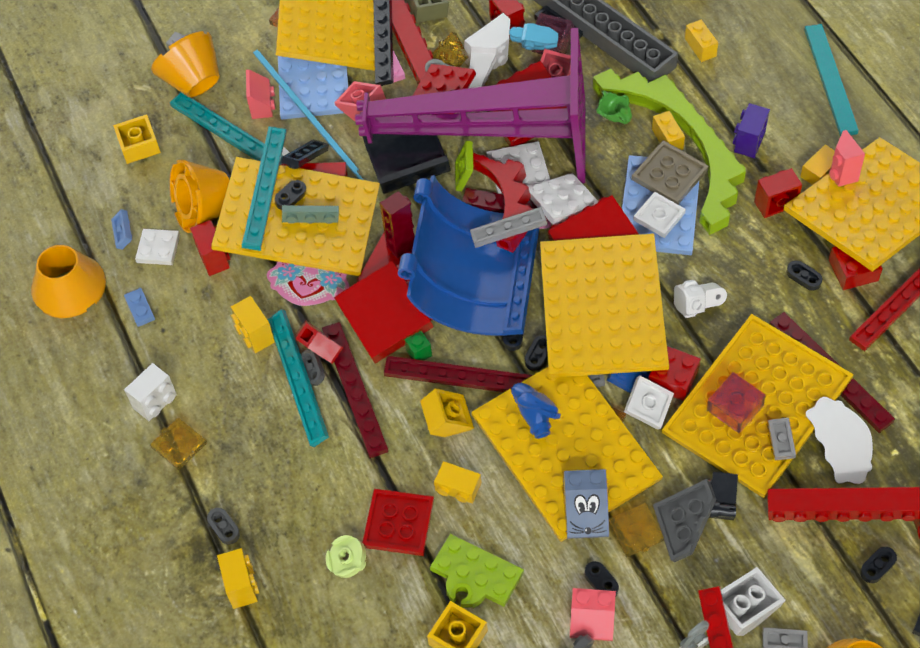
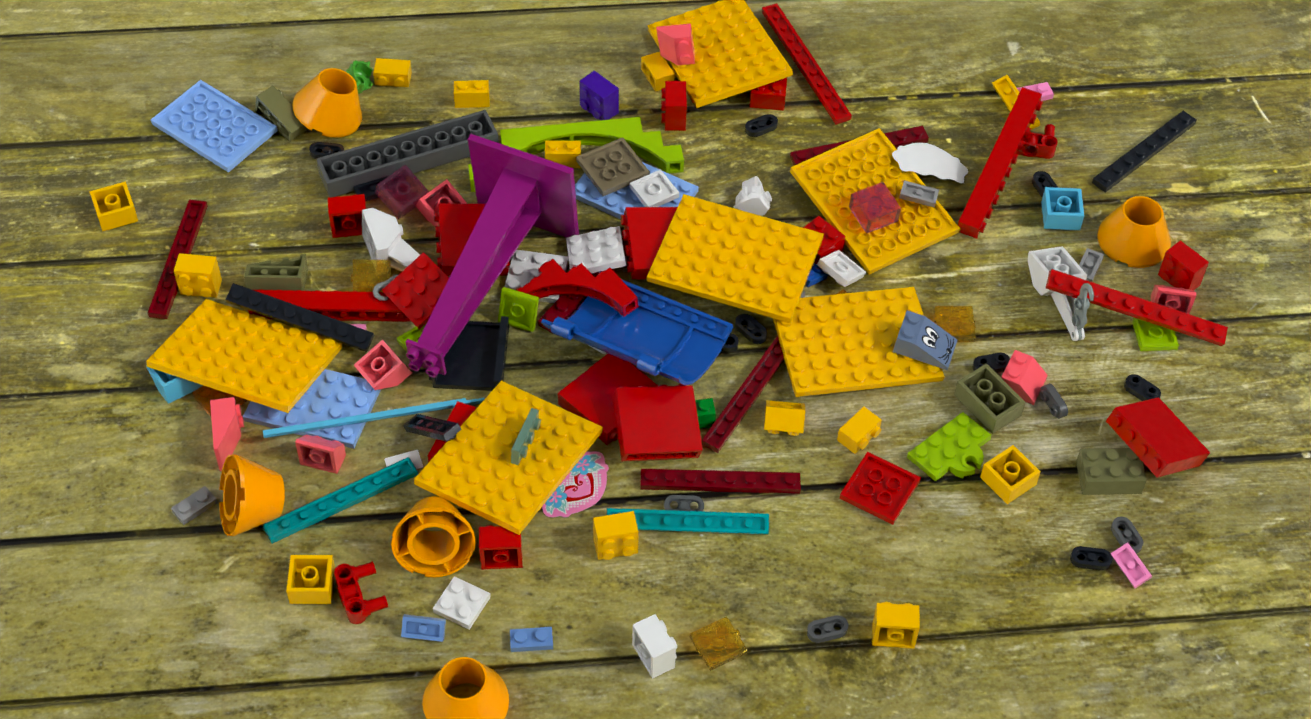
camera: 75 degrees left, 5 degrees down
teal tile [242,126,287,251] -> none
black plate [275,180,306,210] -> none
slope [295,320,343,364] -> none
yellowish green plate [326,535,366,578] -> none
dark red brick [380,191,415,259] -> none
light grey tile [470,207,547,248] -> none
medium azure hinge [509,23,559,50] -> none
blue animal [511,383,561,439] -> none
dark grey plate [653,479,716,562] -> none
black hinge [708,472,738,521] -> none
teal tile [804,24,859,137] -> none
none -> coral slope [210,397,244,471]
none -> red piece [334,561,389,624]
none -> olive brick [954,363,1025,434]
none -> medium azure brick [1041,187,1084,230]

